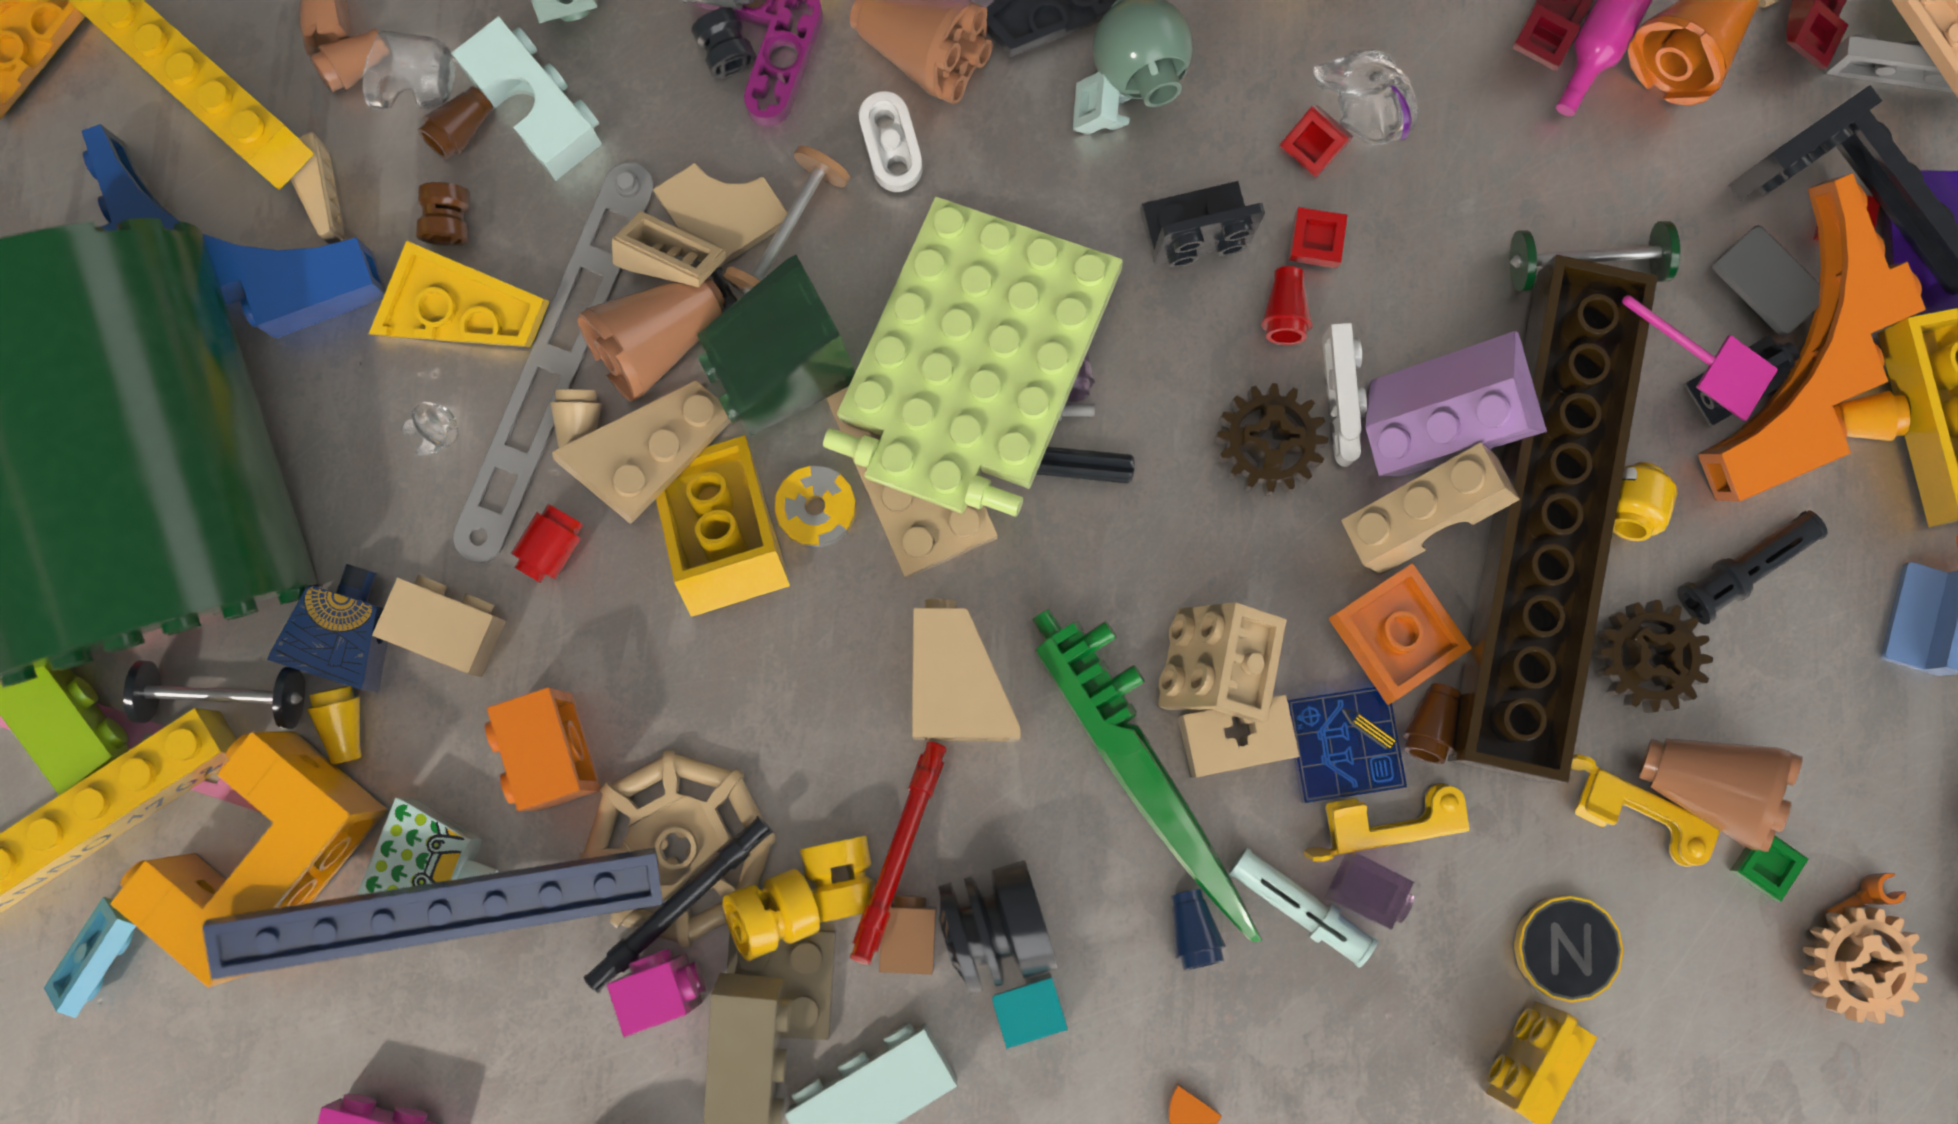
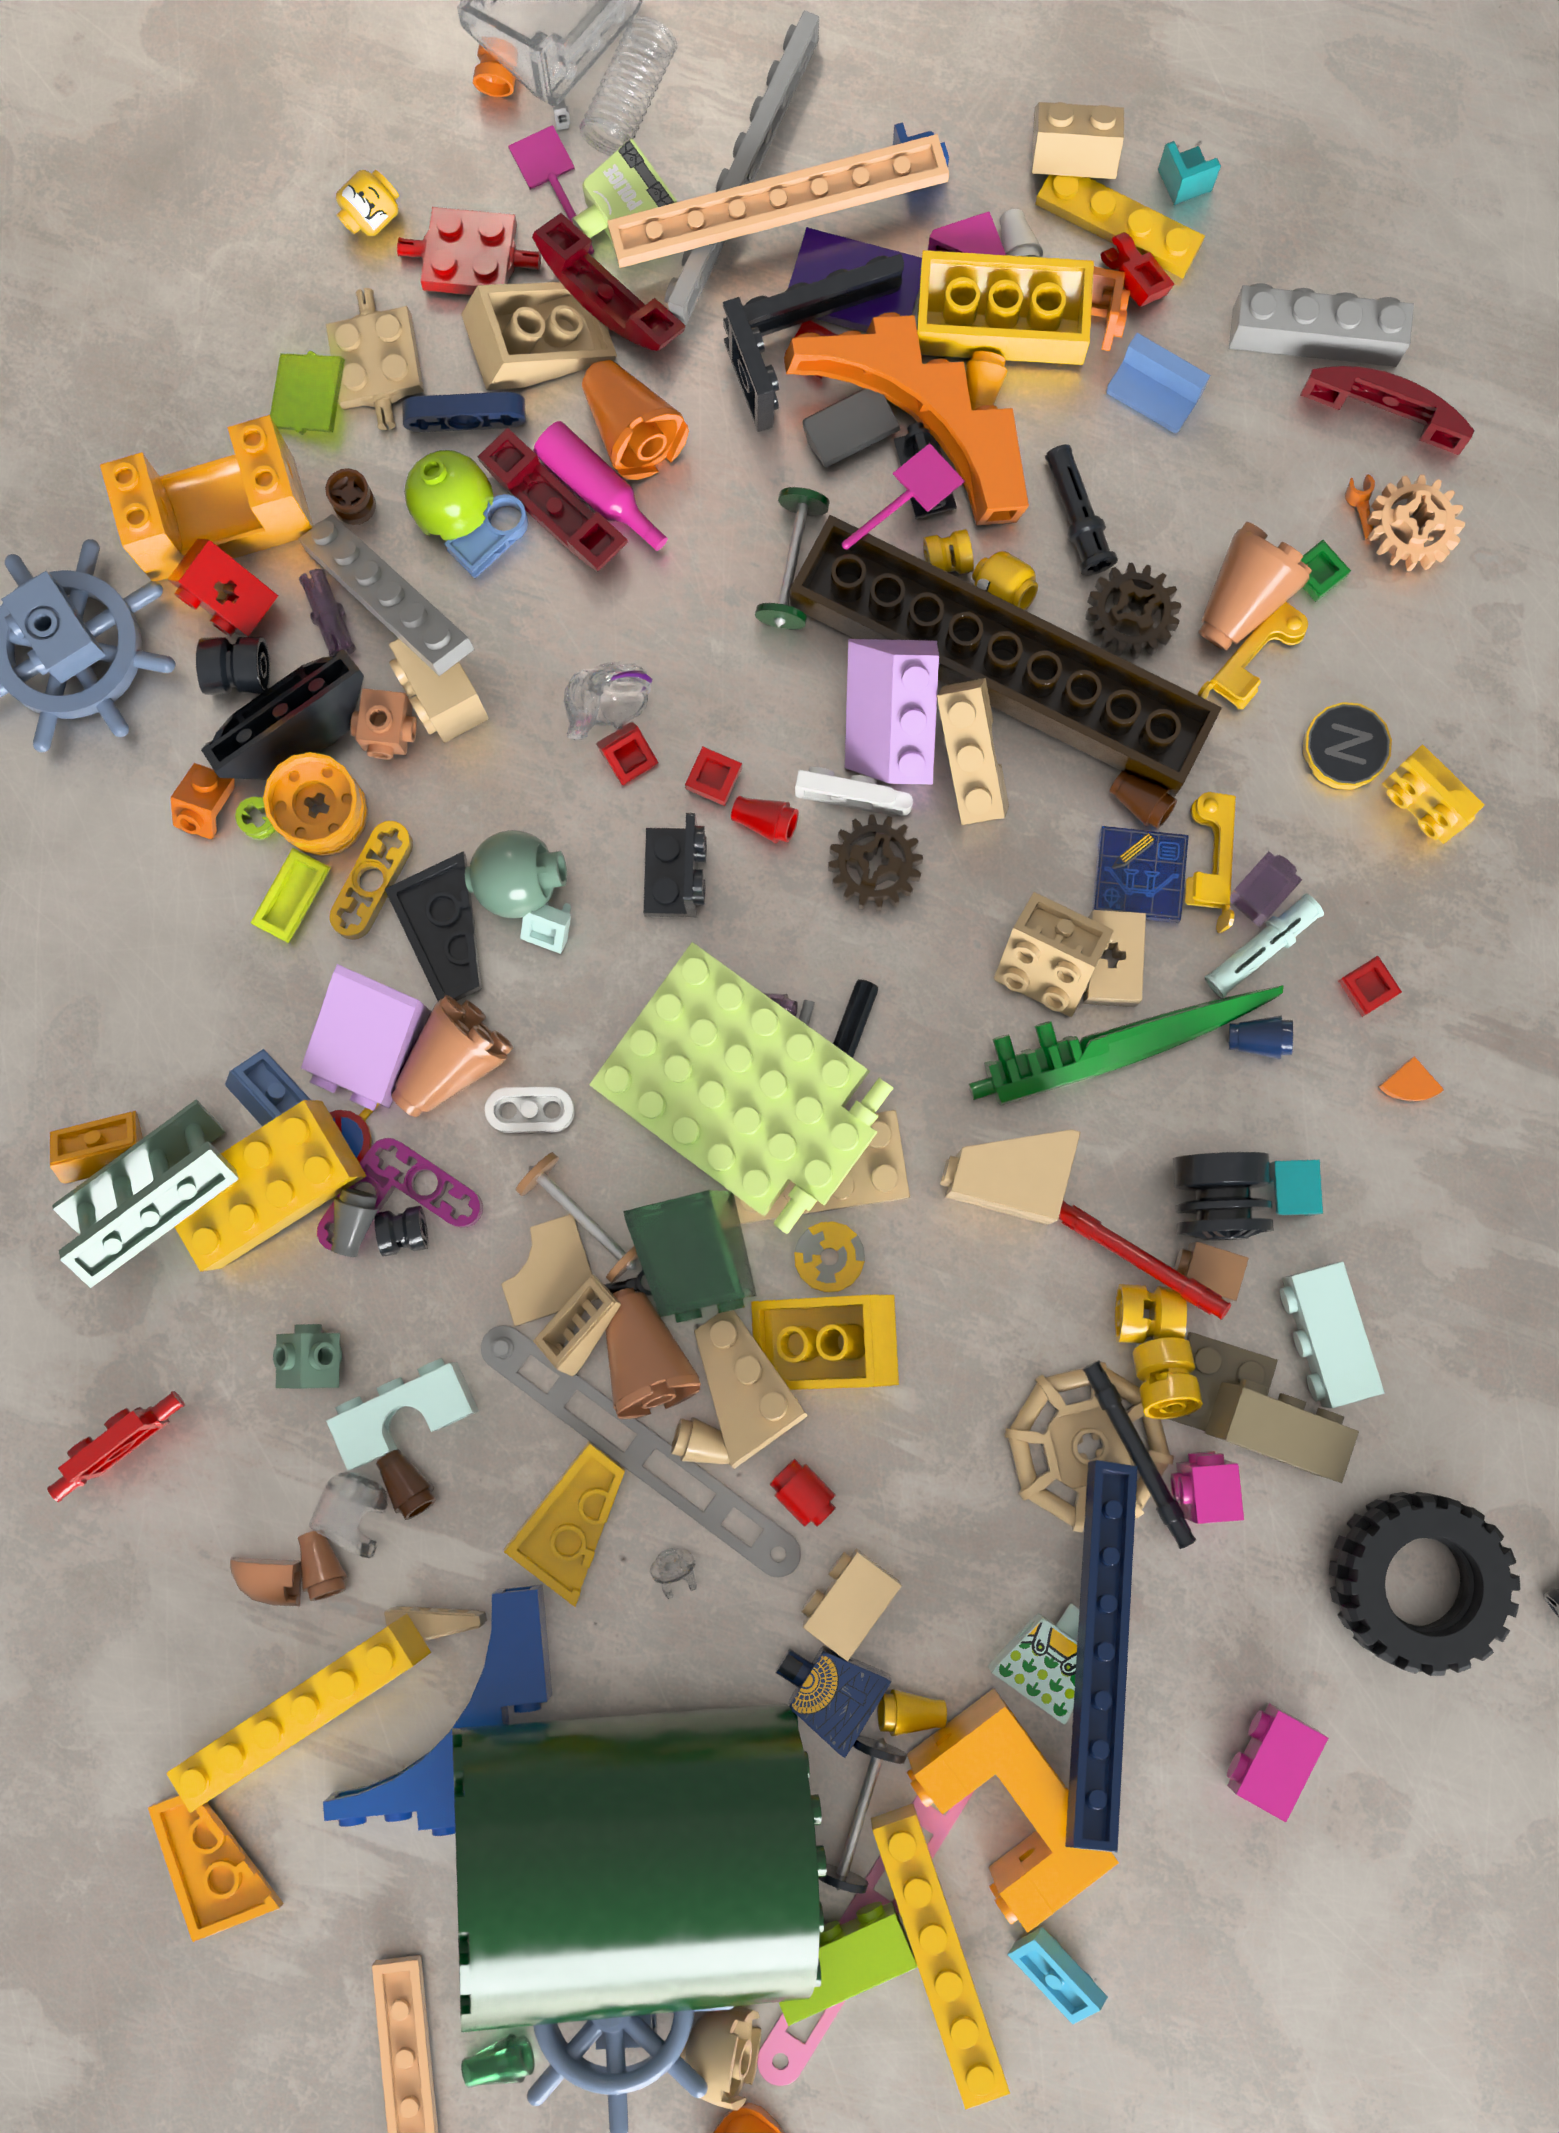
camera: 70 degrees left, 0 degrees up
reddish brown wheel [416,182,470,246] -> none
orange brick [484,687,601,811] -> none
orange plate [1328,563,1472,705] -> none
none -> yellow wheel [923,529,974,574]
none -> red tile [1338,956,1402,1017]

